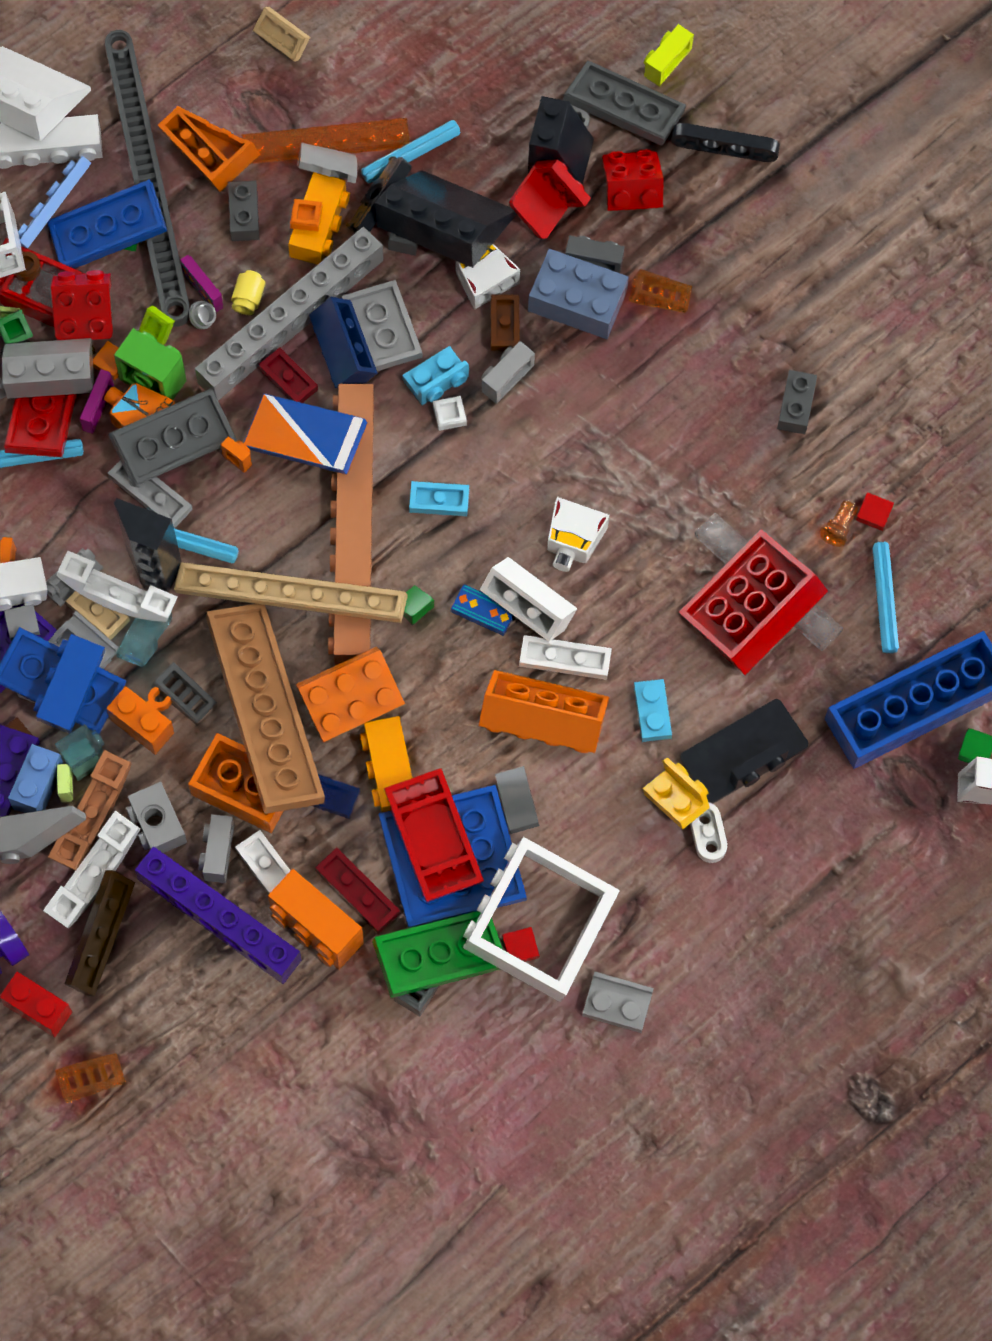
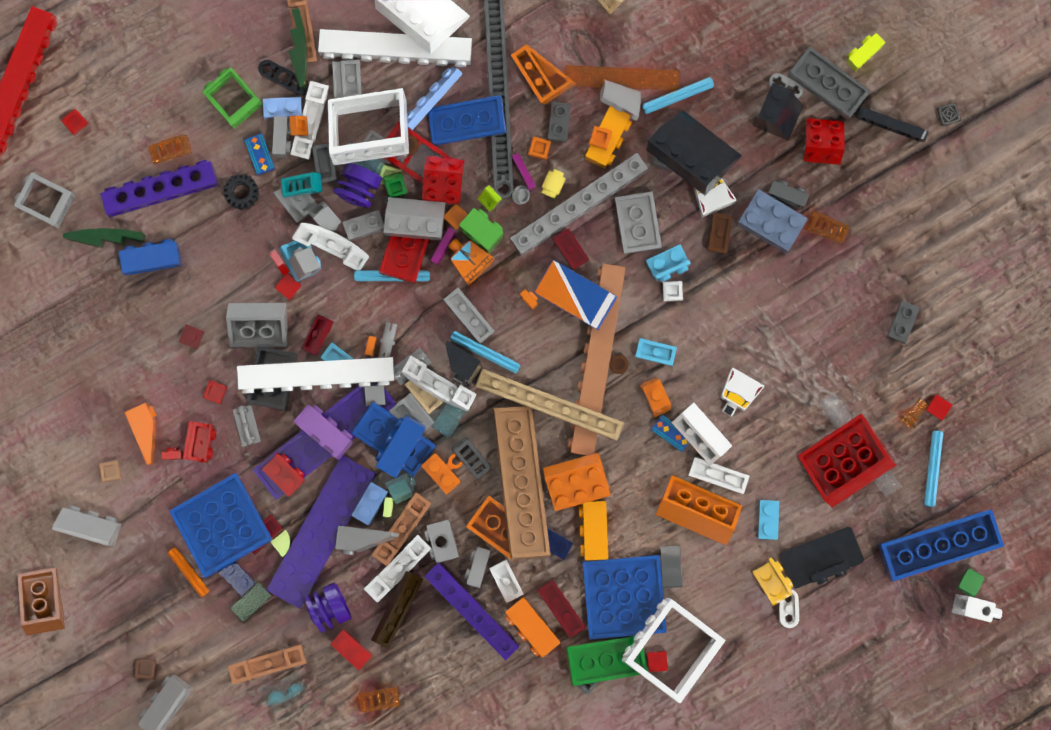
camera: 15 degrees right, 15 degrees up
dark grey tile [108,388,237,487] -> none
dark blue brick [309,297,378,389] -> none
black piece [346,156,412,233] -> none
red slope [384,768,484,903] -> none
green slope [403,585,434,625] -> none
light grey piece [481,341,535,404] -> none
red bracket [509,159,591,239] -> none
light grey plate [582,971,654,1033] -> none
none -> light grey pin [377,322,398,358]
none -> orange tile [528,136,551,160]
none -> reddish brown tile [609,355,629,374]
none -> orange torso [639,377,671,418]
none -> clear smoke tile [937,102,961,127]

